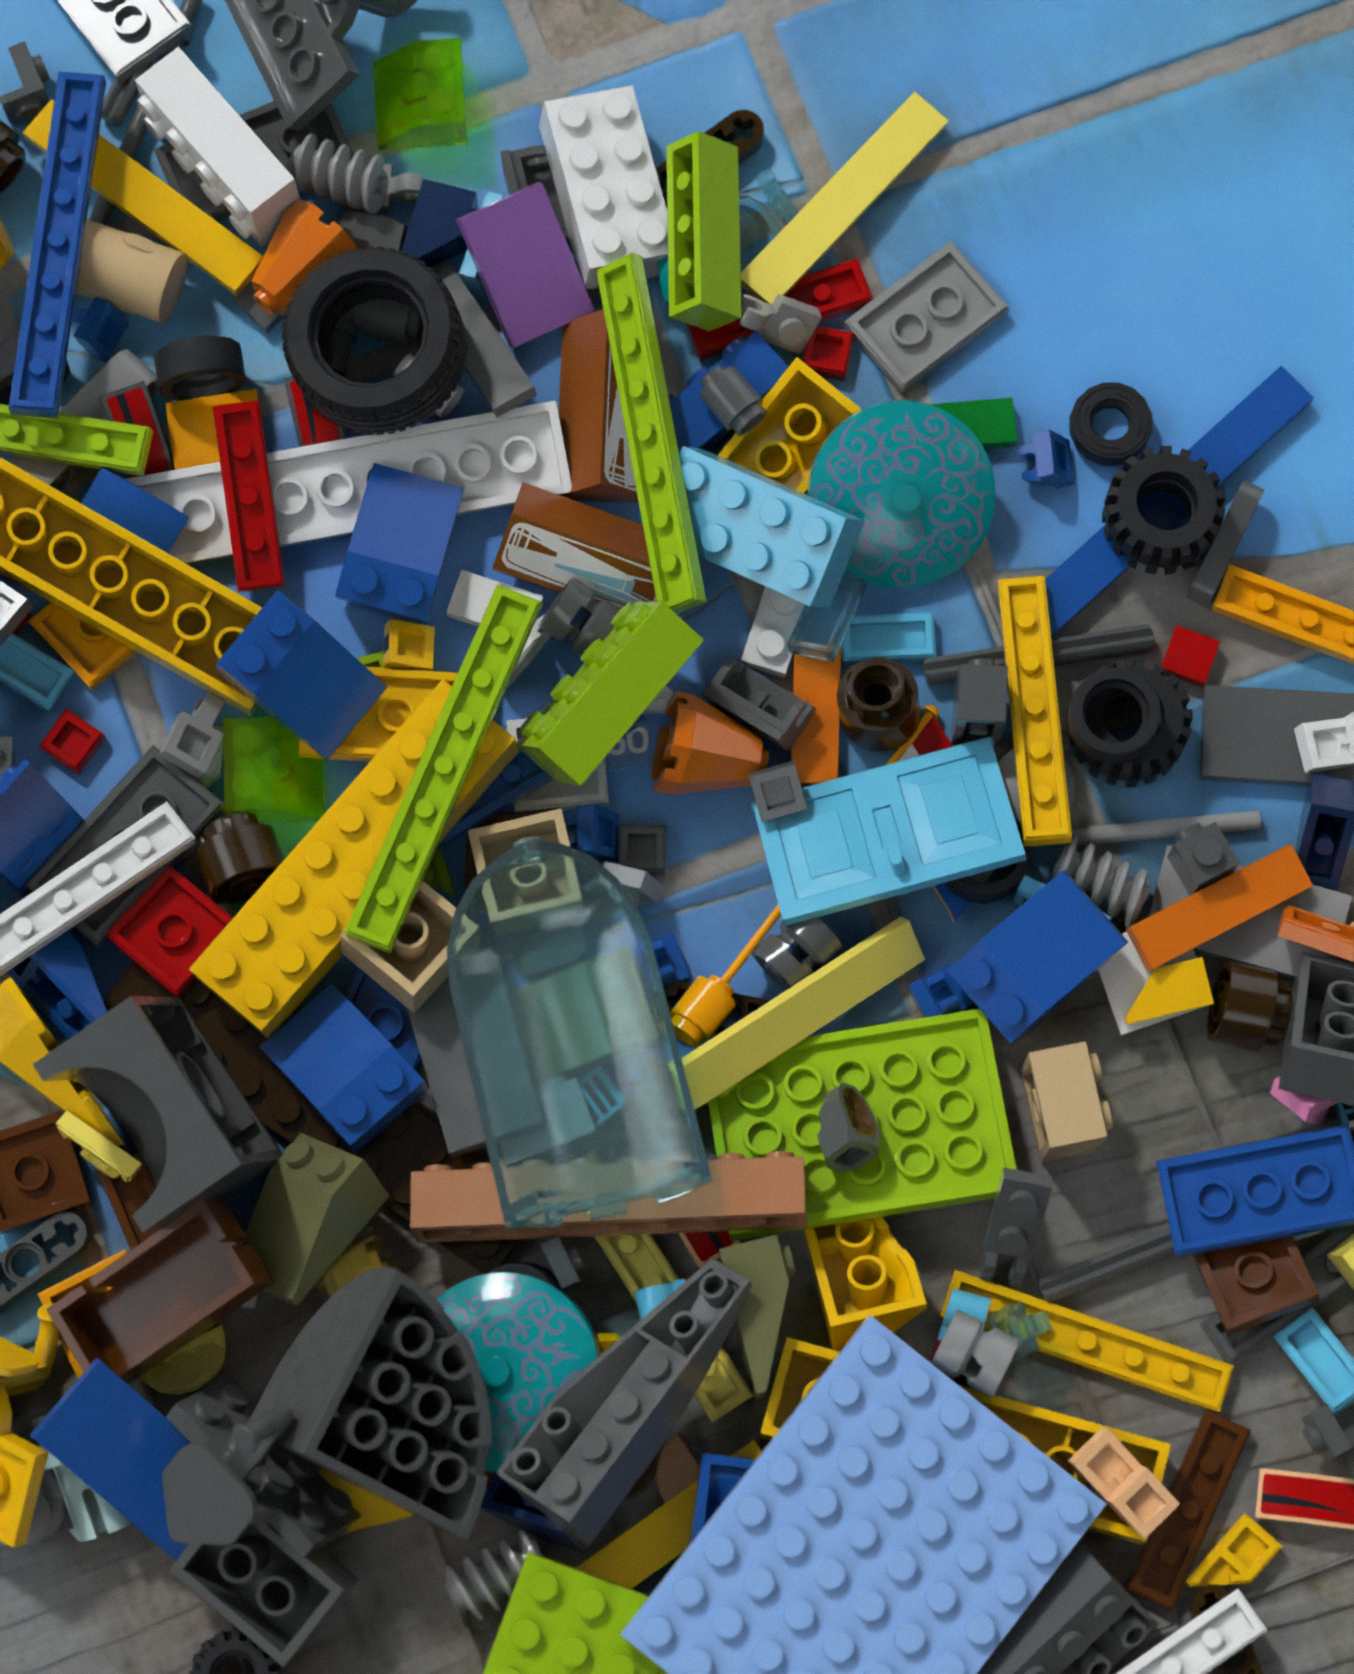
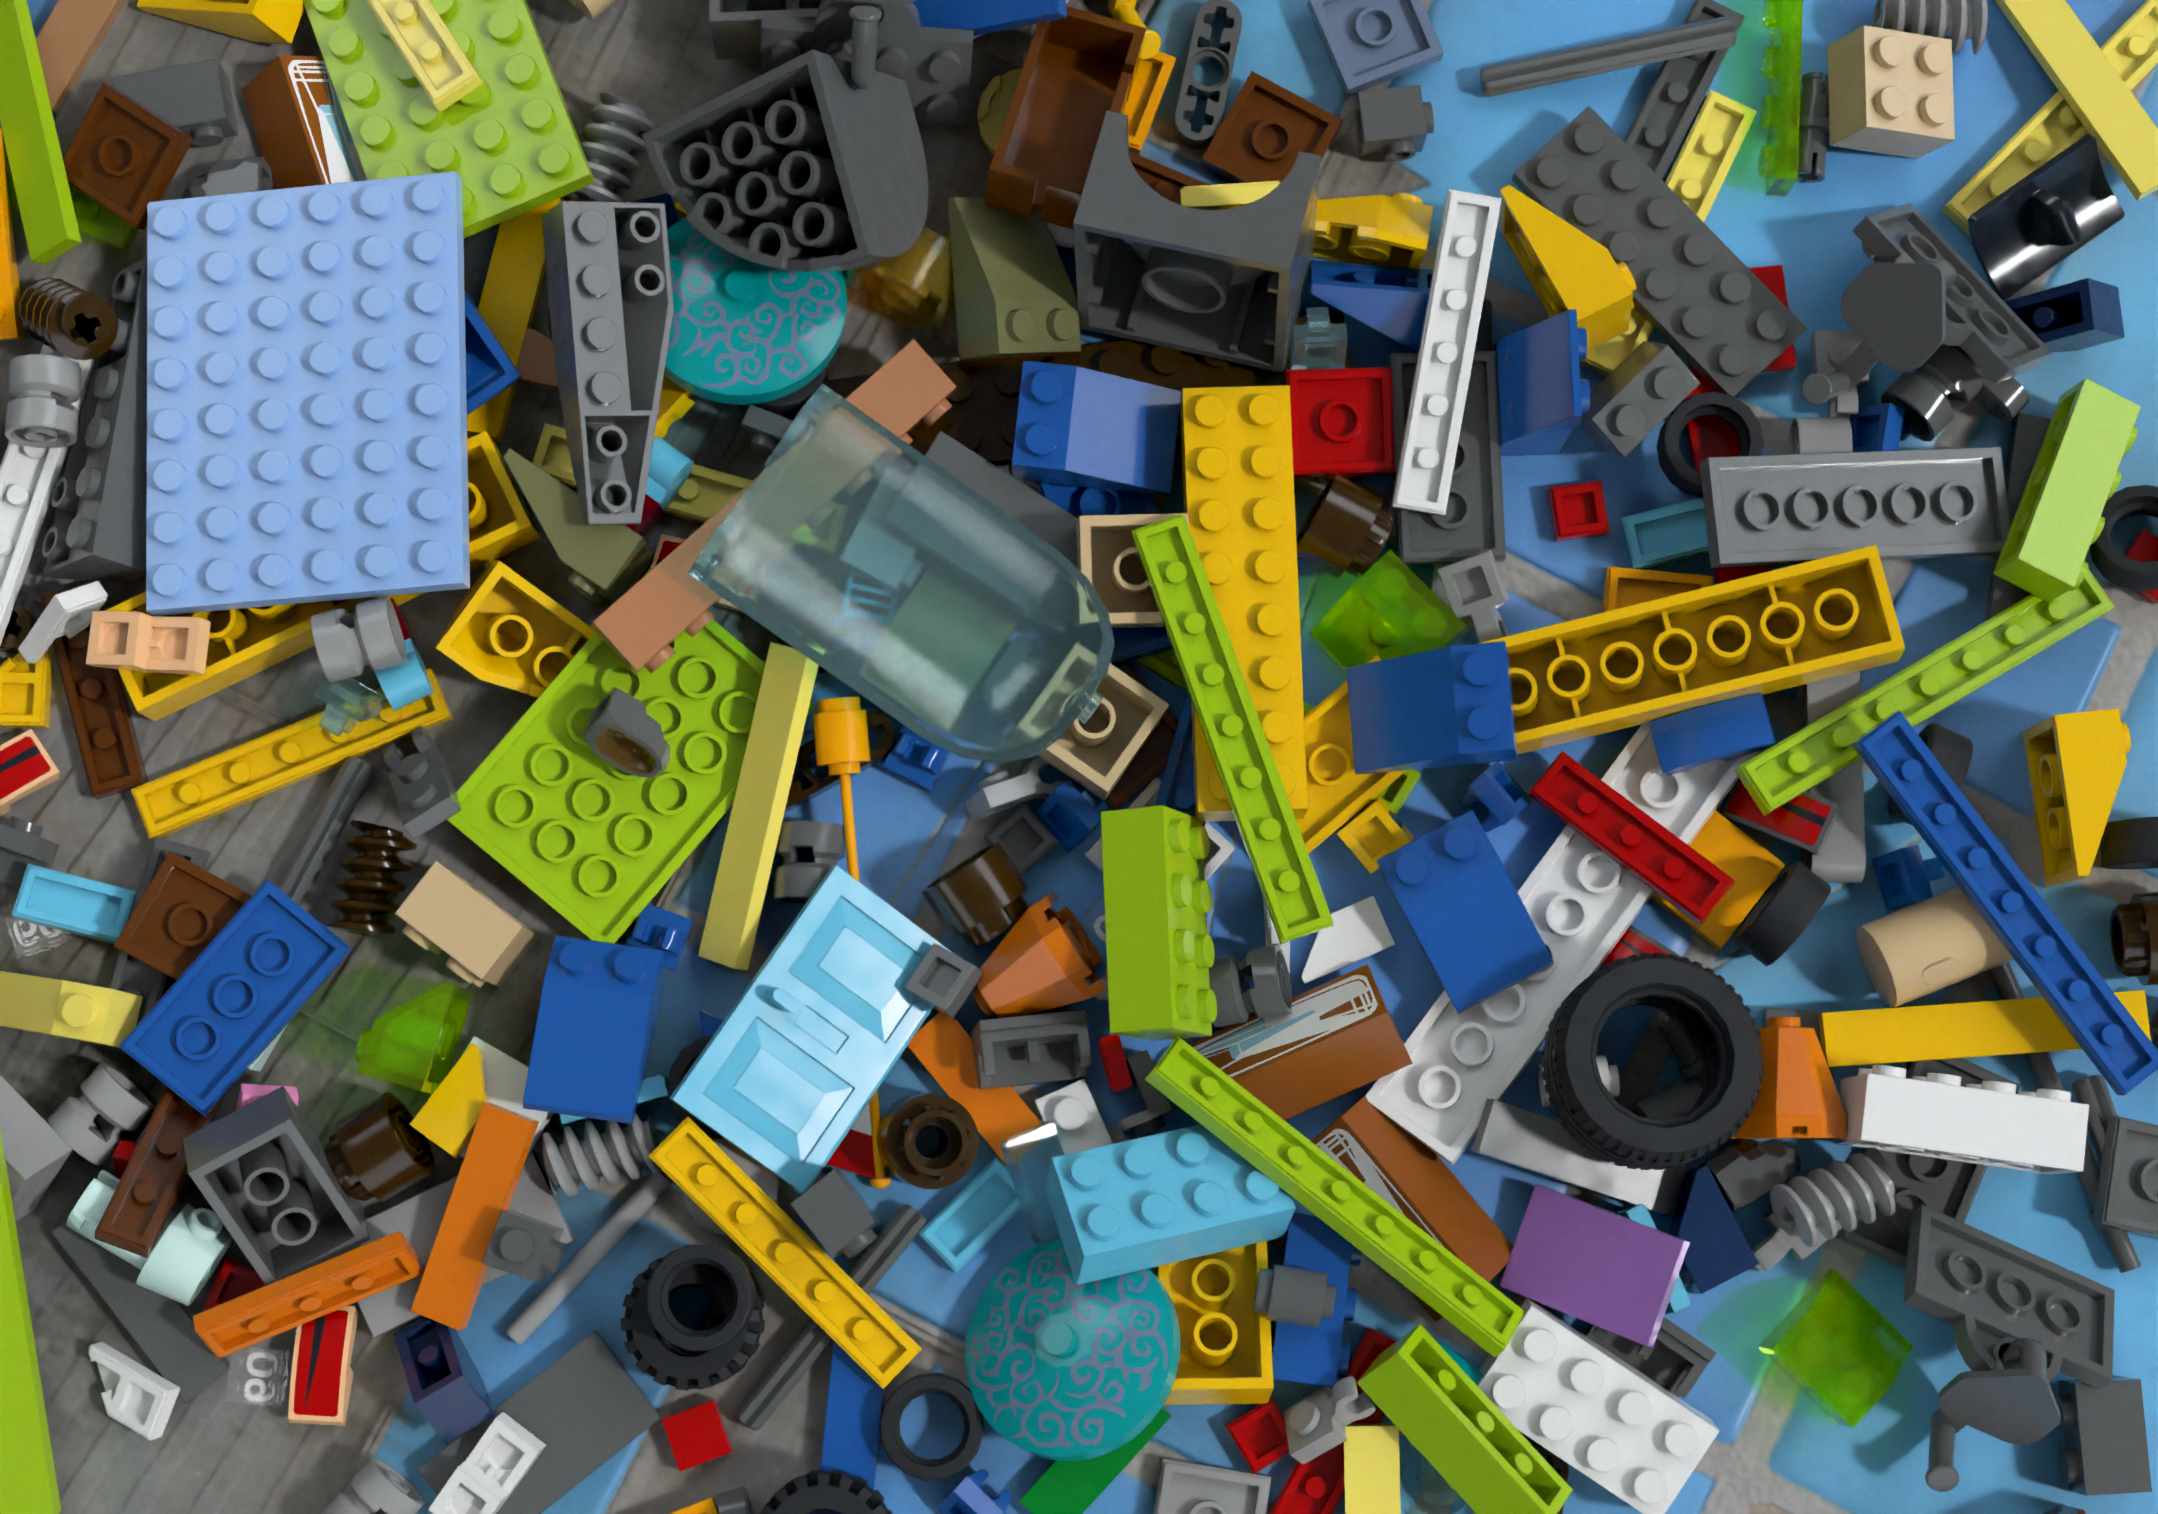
camera: 135 degrees right, 5 degrees up
none -> white tile [18,581,108,664]
none -> dark brown piece [325,820,417,938]
none -> clear neon green slope [355,982,475,1094]
none -> black tyre [879,1373,985,1481]
none -> dark brown piece [921,842,1029,948]
none -> red tile [1098,1034,1133,1093]
none -> dark grey bracket [1117,1050,1172,1138]
none -> clear light blue tile [1290,307,1348,370]
none -> blue tile [1460,762,1533,832]

